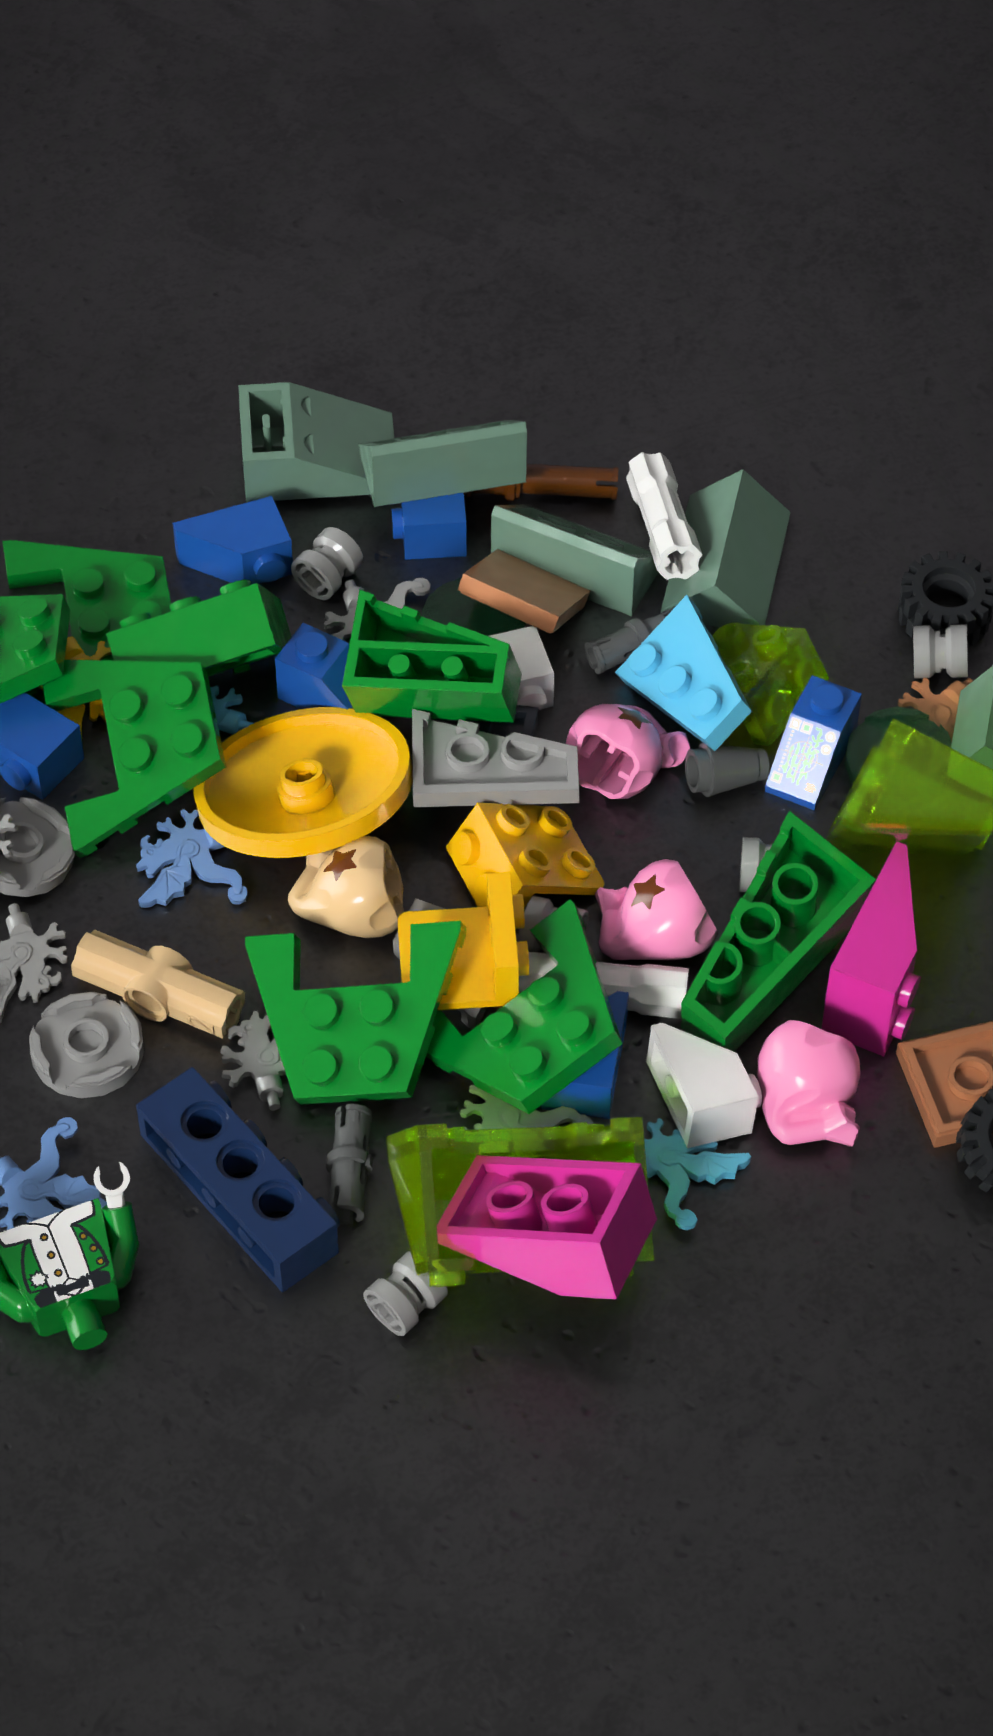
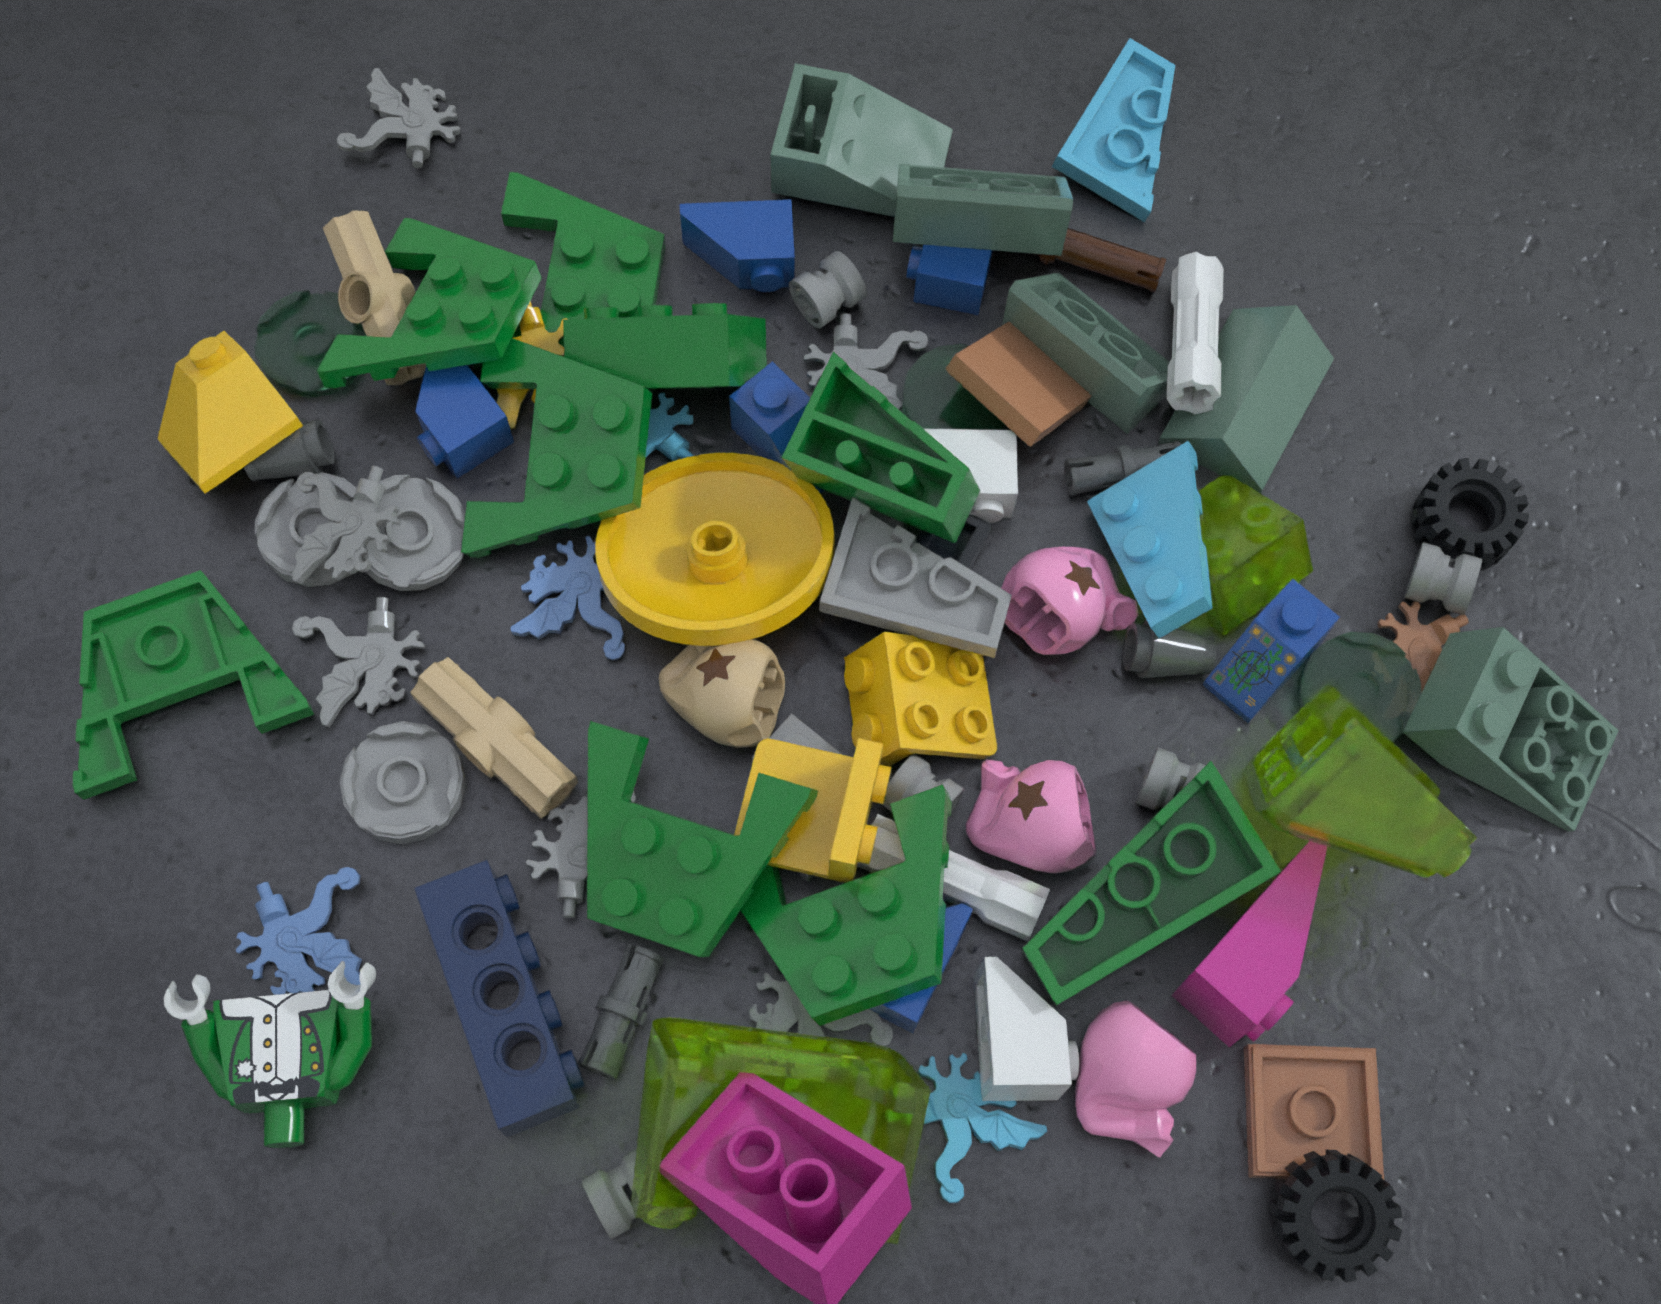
camera: 15 degrees right, 15 degrees up
none -> medium azure wing [1052,38,1176,222]

